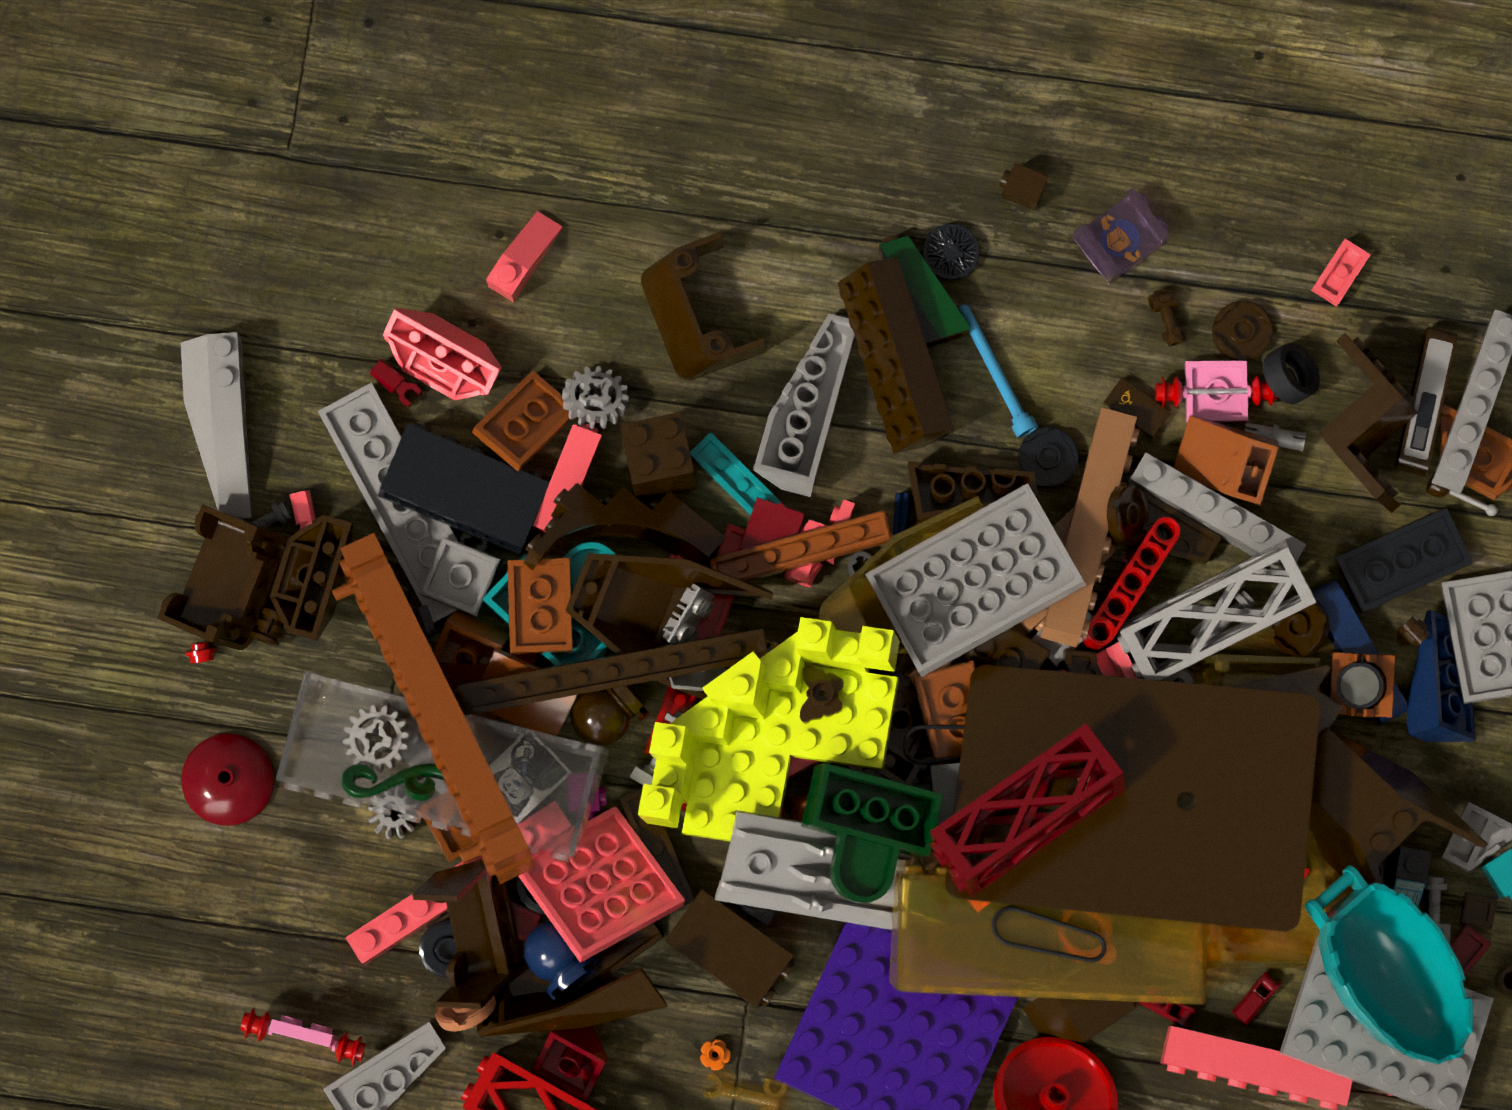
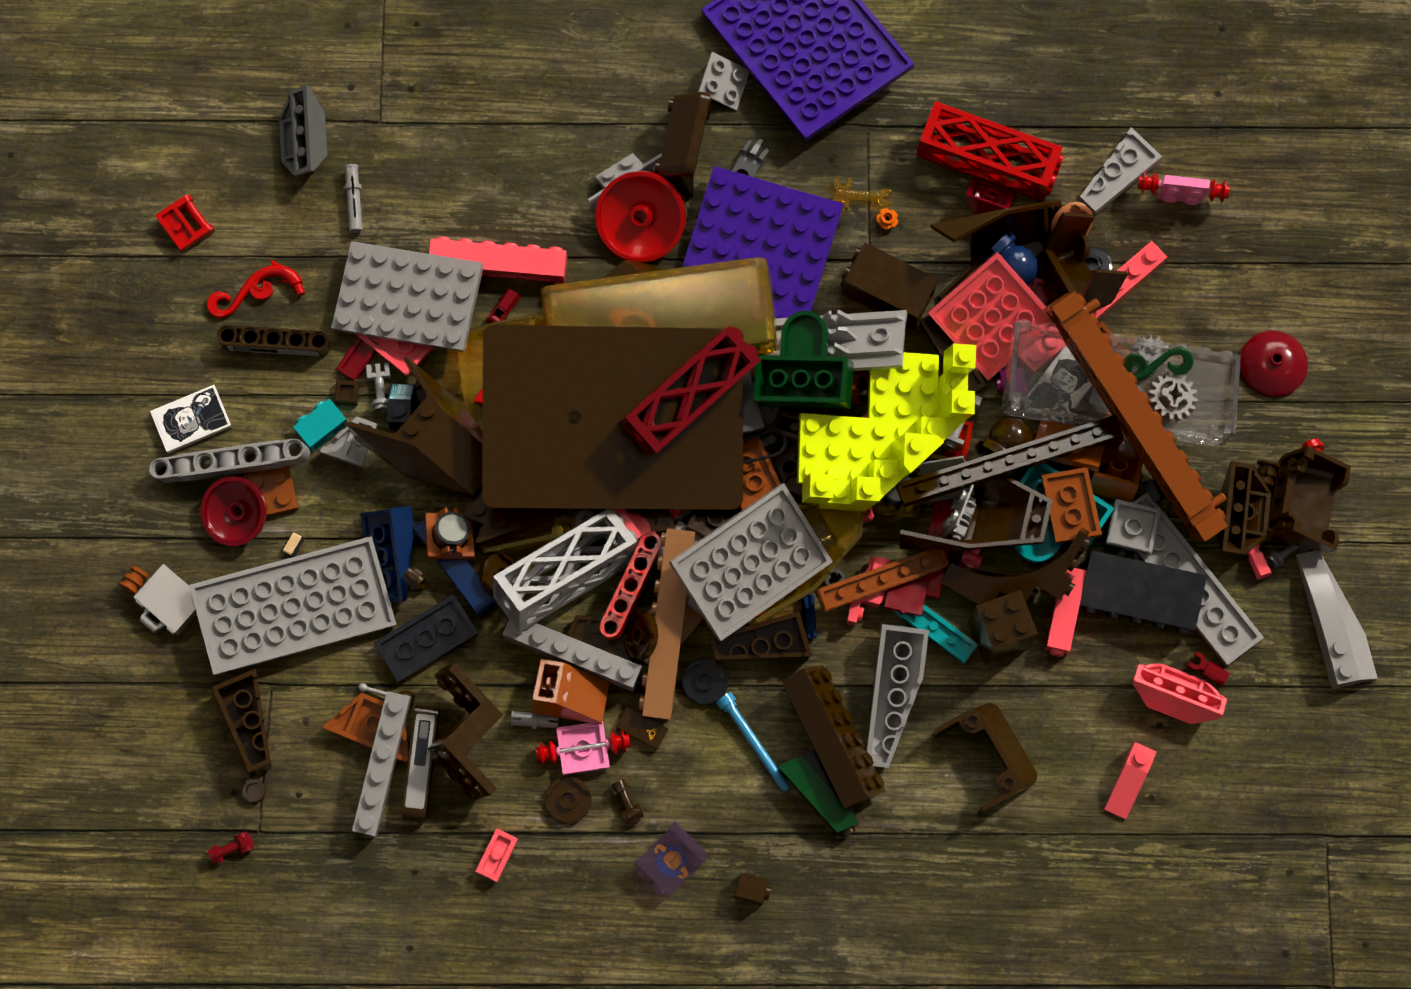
camera: 170 degrees right, 5 degrees down
dark orange plate [472,371,571,471] -> none
light grey gear [562,366,629,429] -> none
dark brown animal [800,665,844,724] -> none
black wheel [923,224,980,280] -> none
black piece [992,906,1106,963] -> none
black tyre [1263,343,1320,404] -> none
teal windscreen [1304,866,1473,1065] -> none

